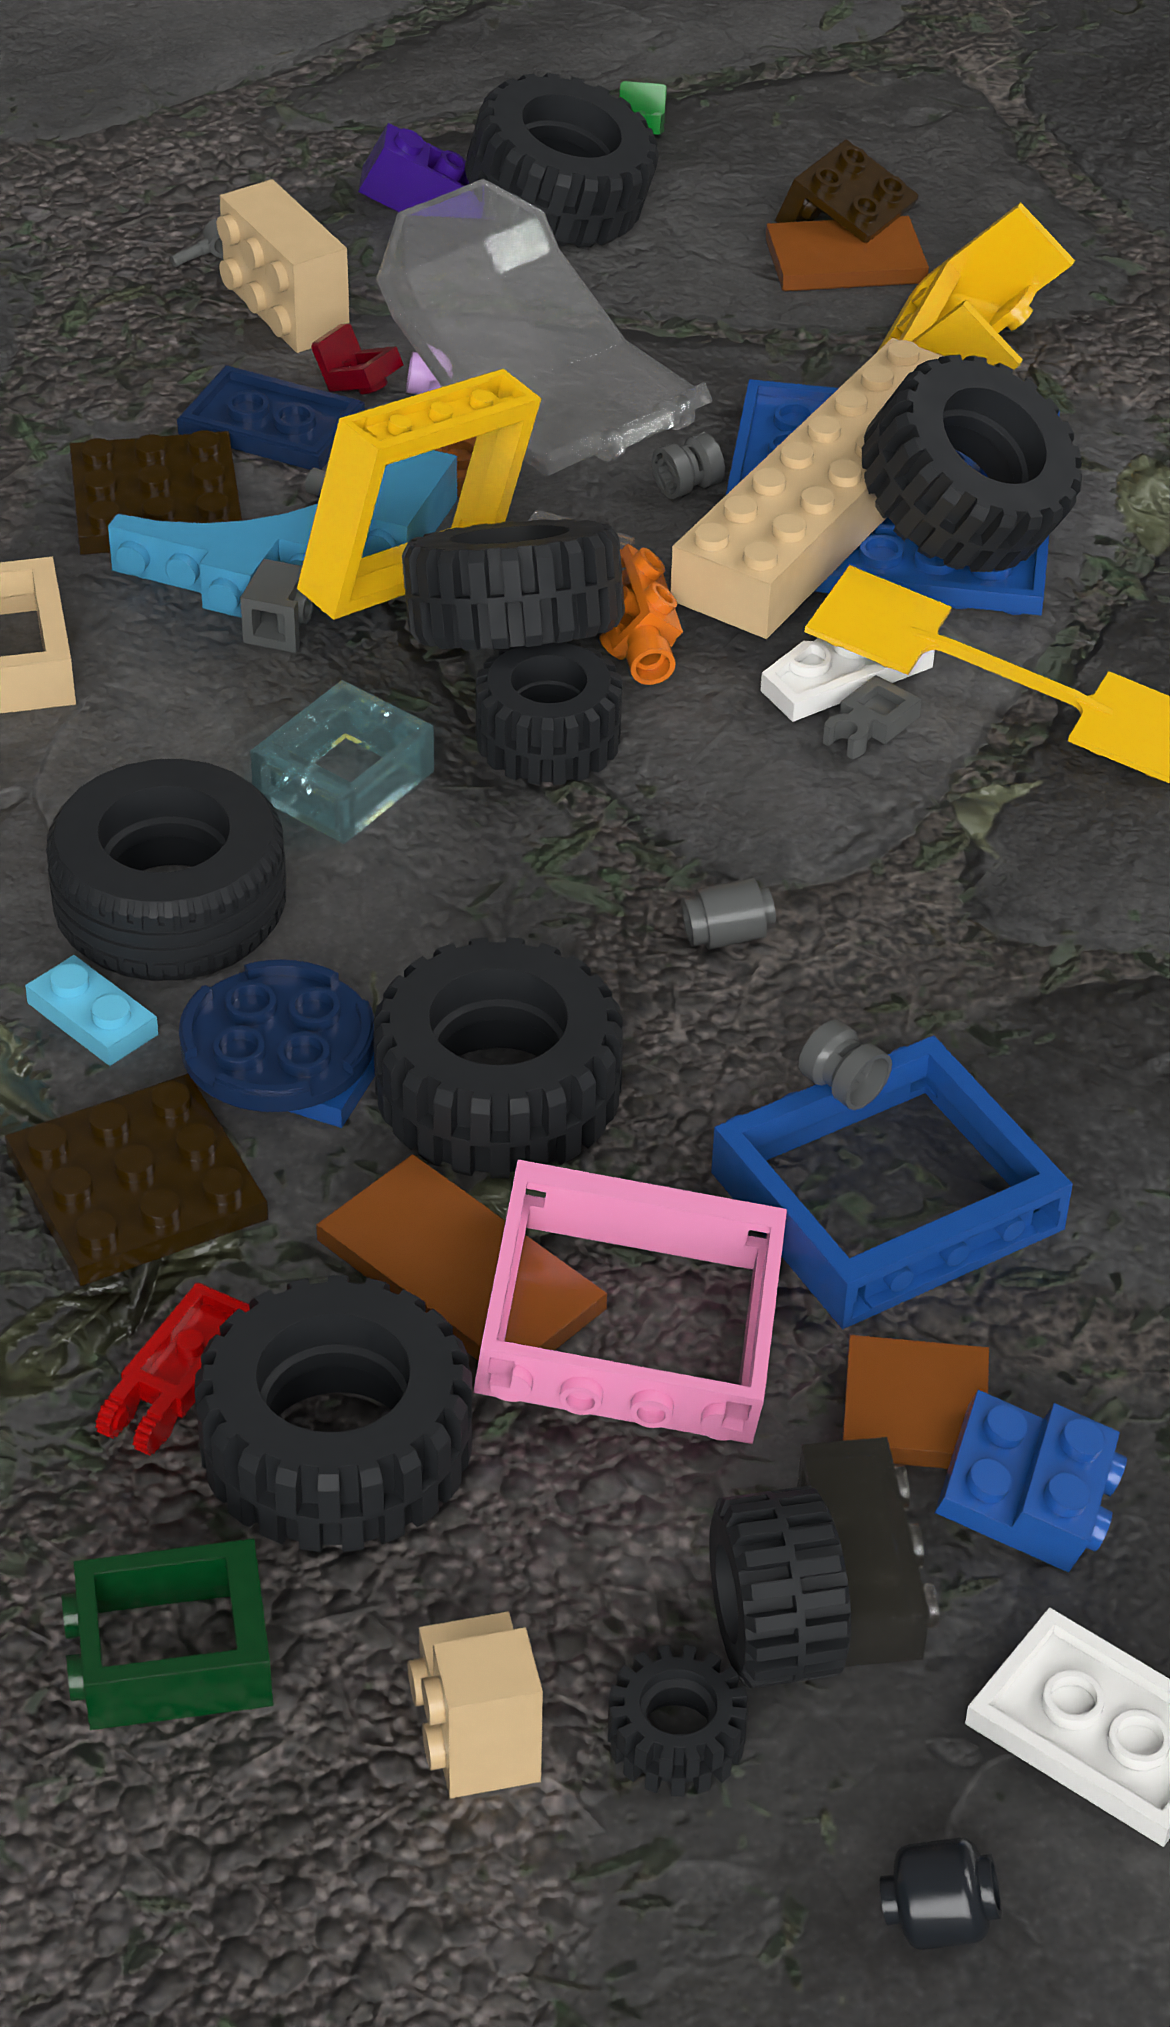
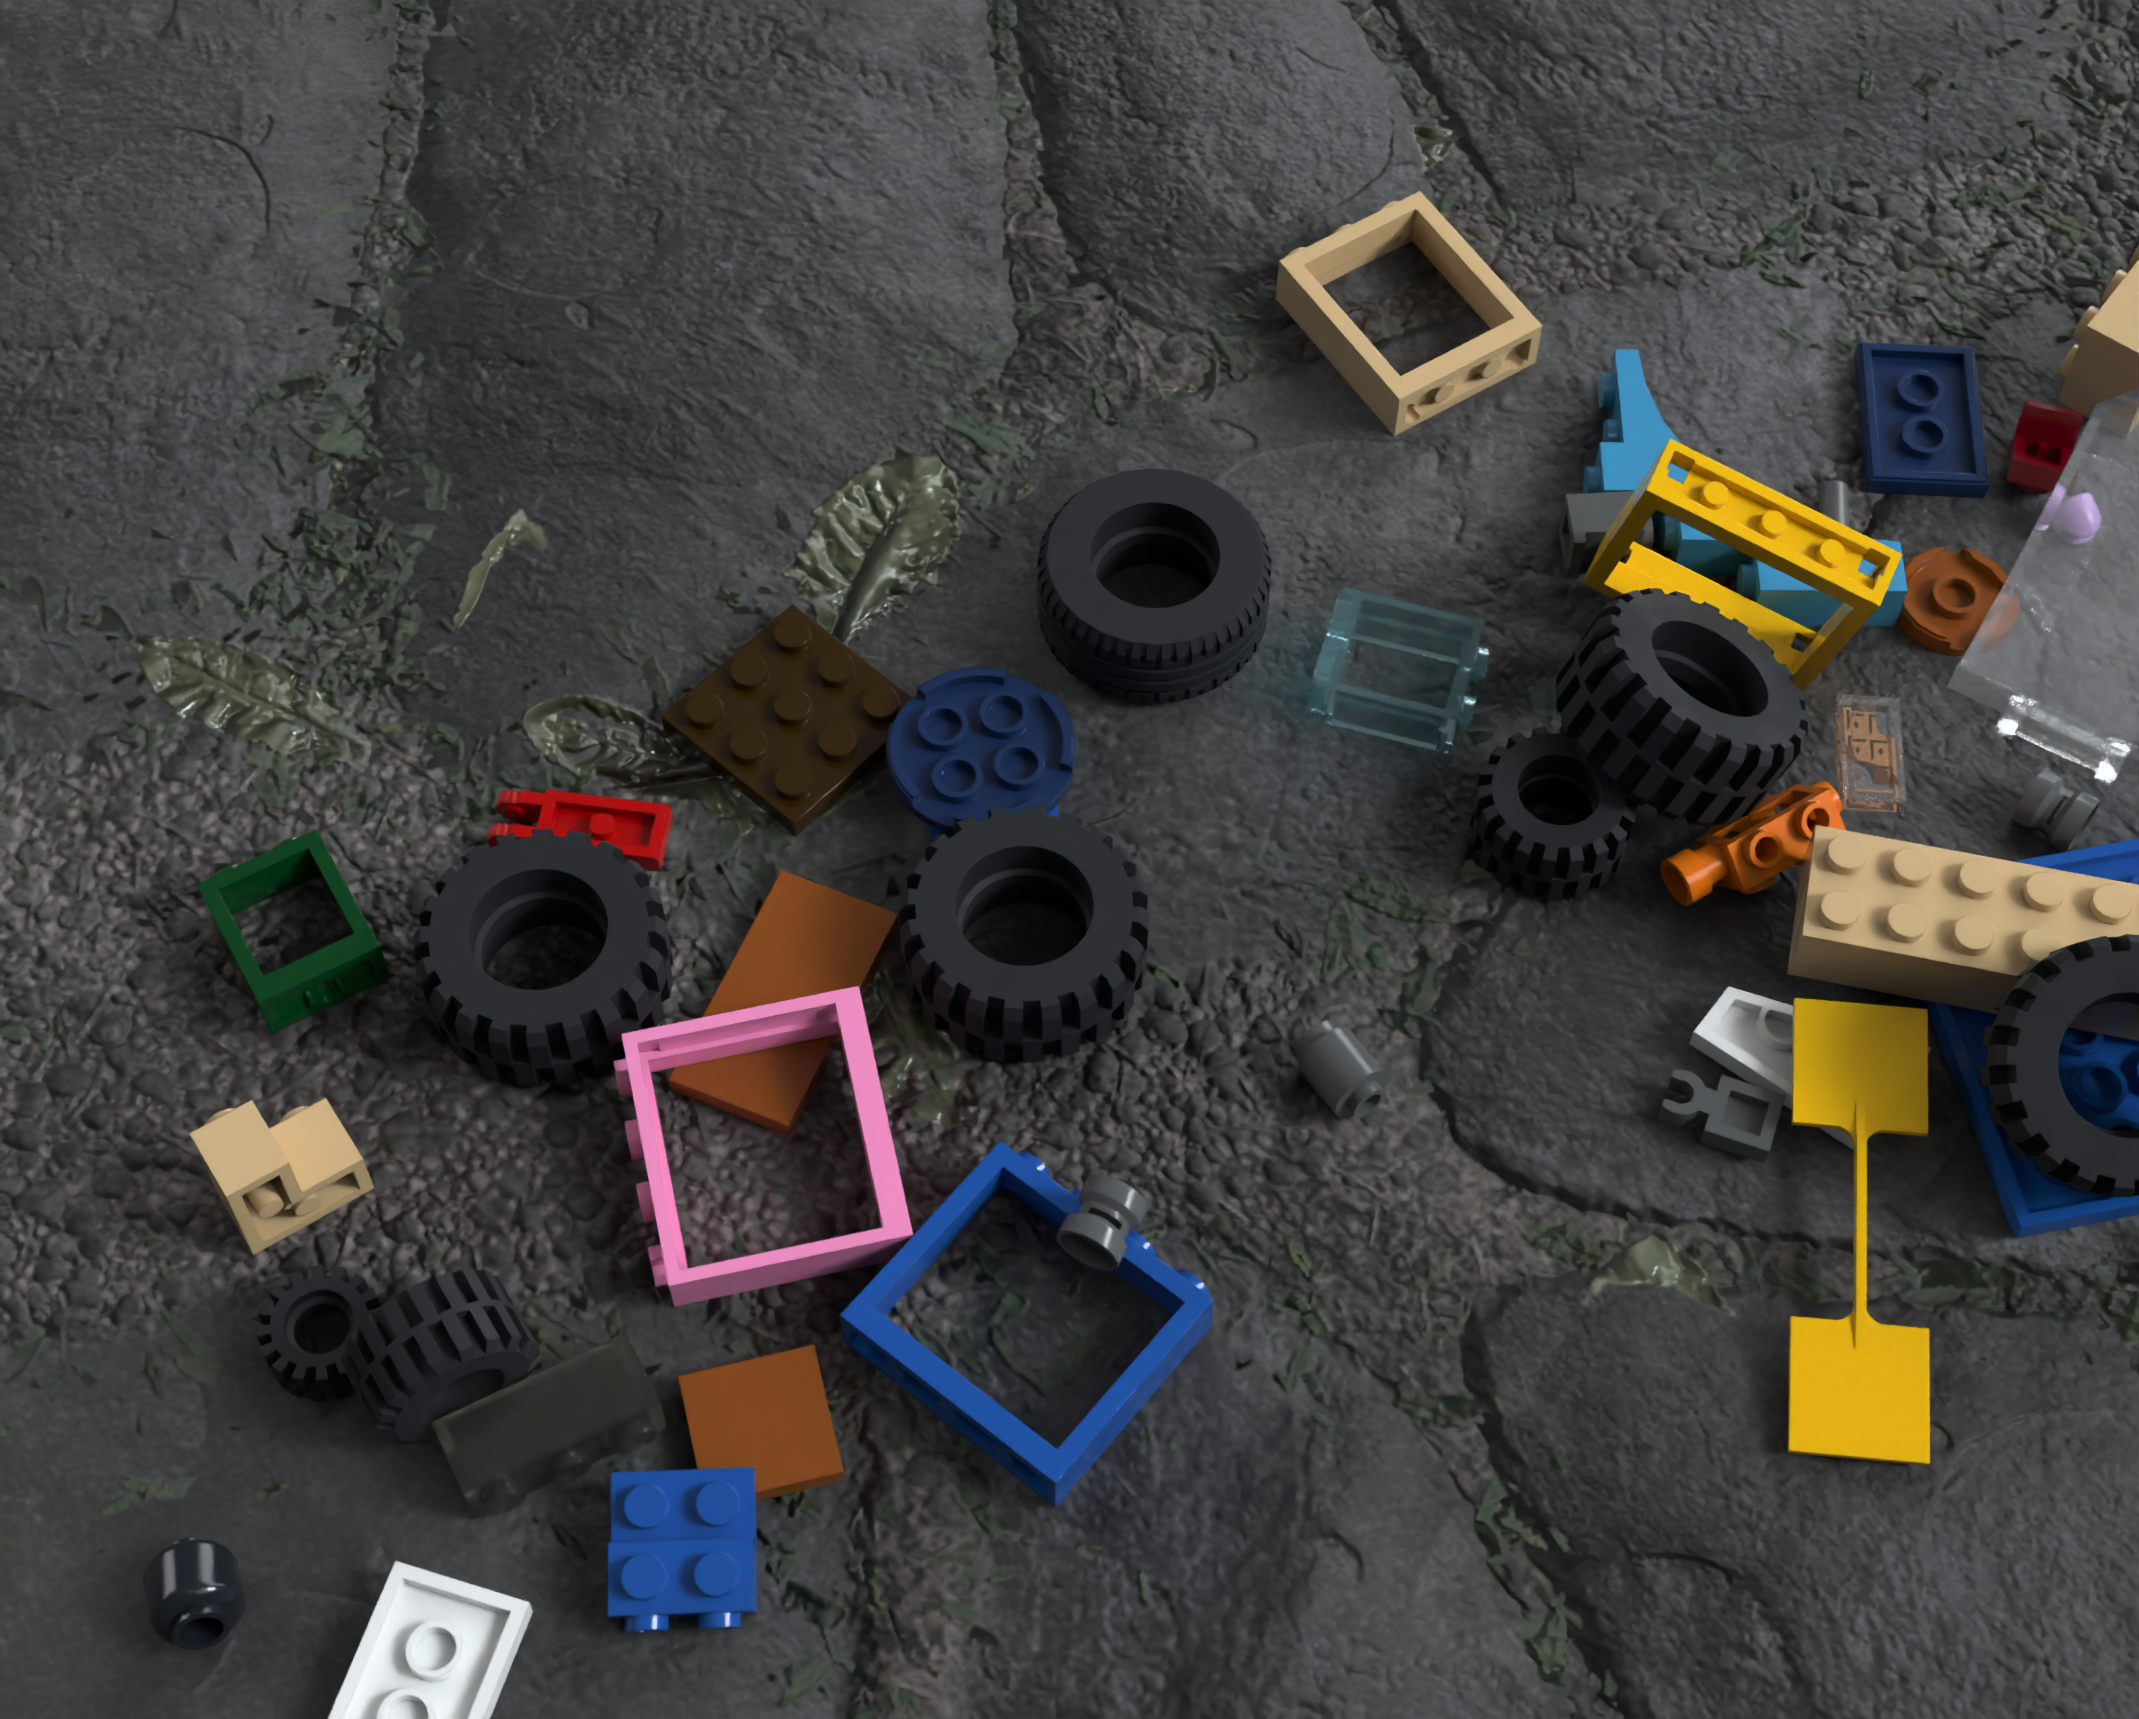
camera: 70 degrees right, 15 degrees up
medium azure plate [25,955,158,1066] -> none
dark brown plate [70,430,242,555] -> none

